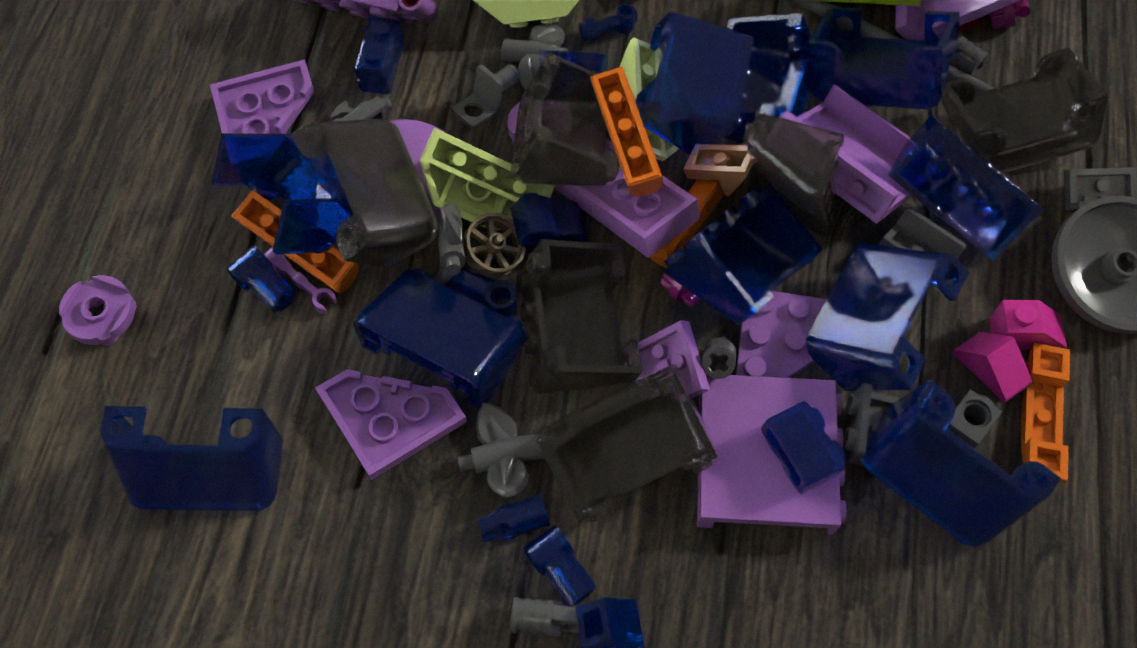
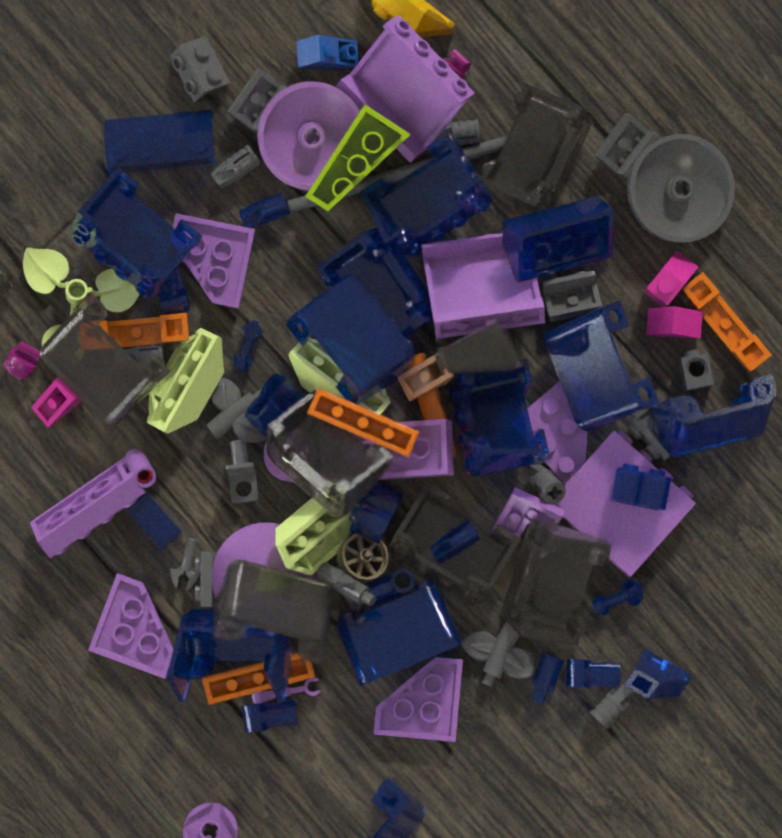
camera: 50 degrees left, 20 degrees up
none -> clear blue hinge [430,519,481,563]
none -> clear blue bar [591,579,644,616]

